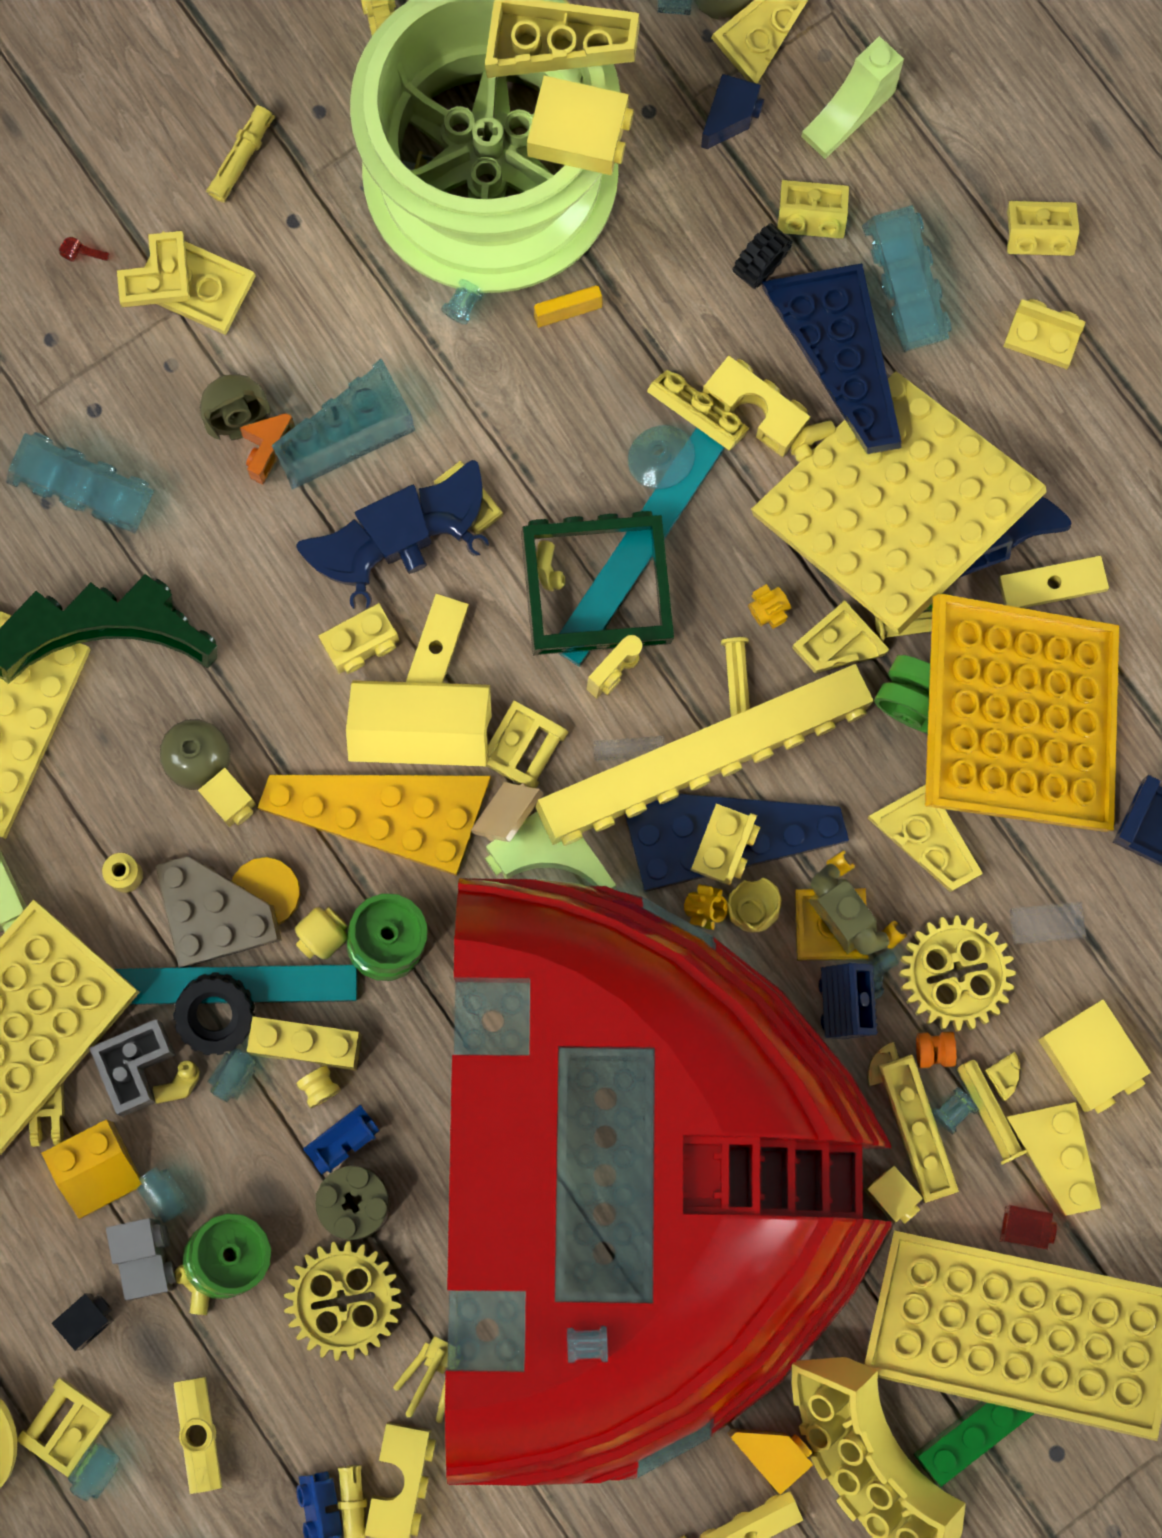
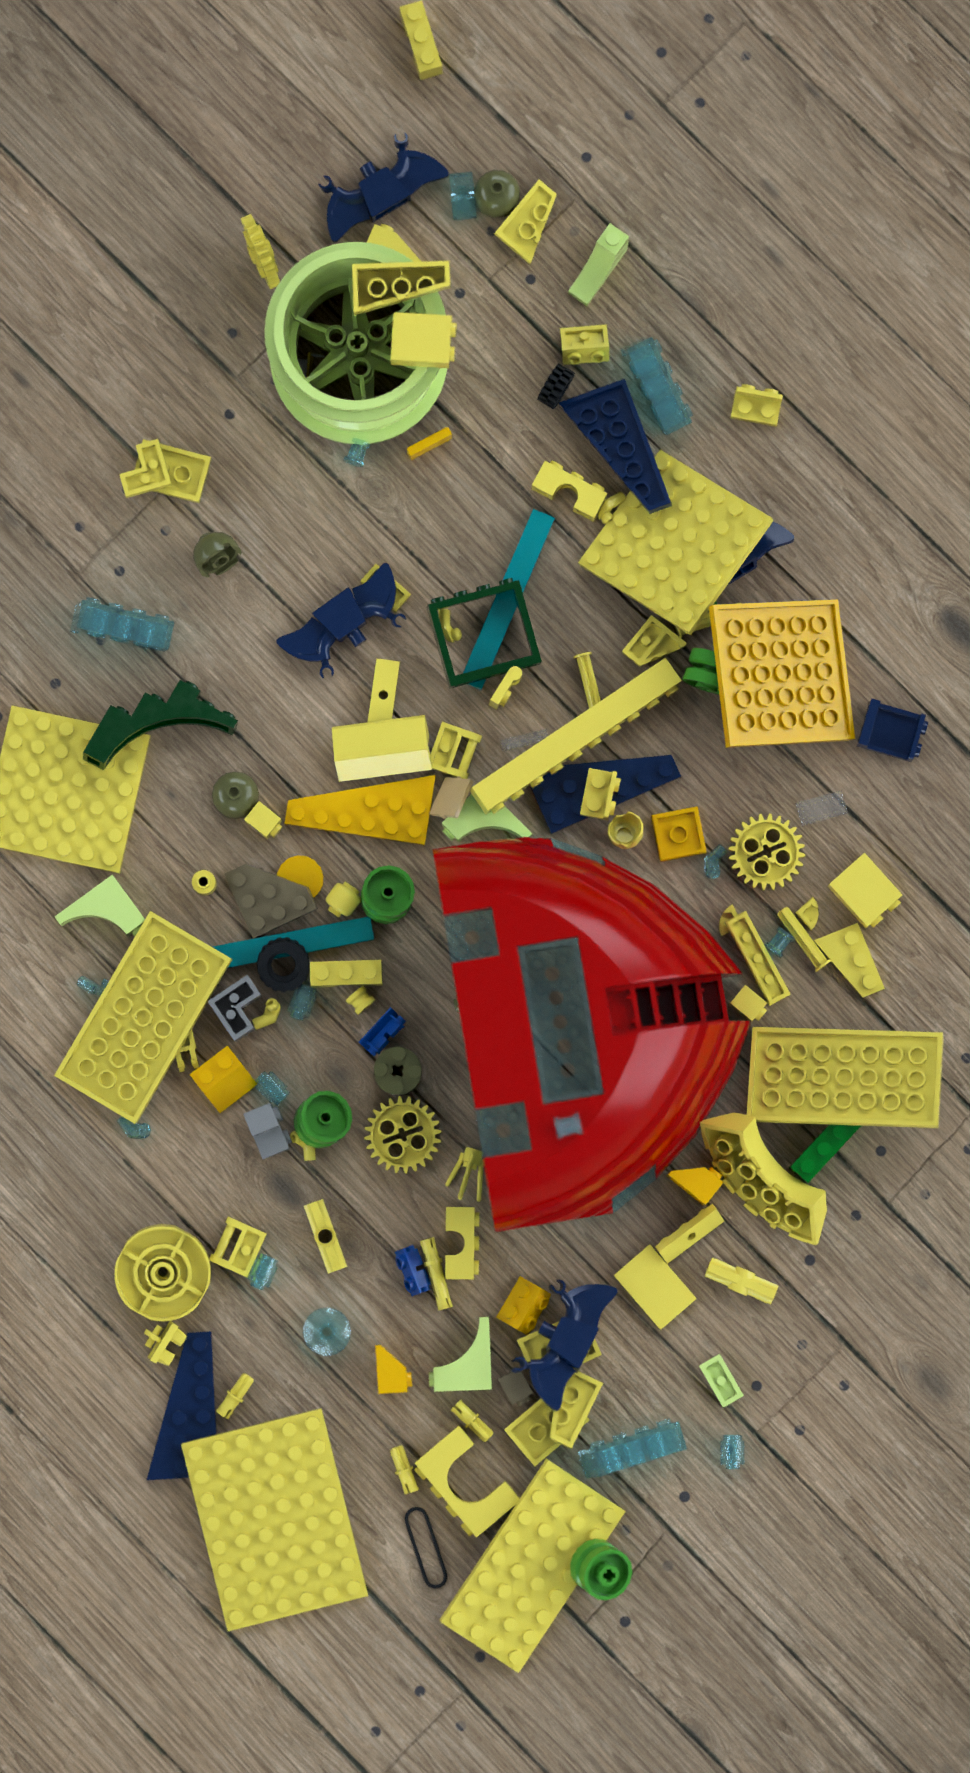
camera: 10 degrees left, 5 degrees up
black brick [52,1293,114,1351] -> none
clear red hand [59,237,109,262] -> none
light yellow pin [206,105,275,203] -> none
orange slope [240,413,295,485] -> none
clear light blue wedge [272,358,415,490] -> none
light yellow bracket [318,603,400,674] -> none
clear light blue dish [628,425,695,489] -> none
light yellow tile [647,370,749,451] -> none
yellow gear [684,884,728,930] -> none
dark blue slope [701,74,764,149] -> none
yellow gear [748,584,791,629] -> none
olive torso [808,850,907,955] -> none
dark blue brick [818,963,878,1039] -> none
light yellow wing [867,784,983,892] -> none
orange wheel [916,1031,956,1068] -> none
light yellow tile [998,556,1109,608] -> none
clear red brick [999,1205,1057,1250] -> none
light yellow bracket [1007,201,1080,256] -> none

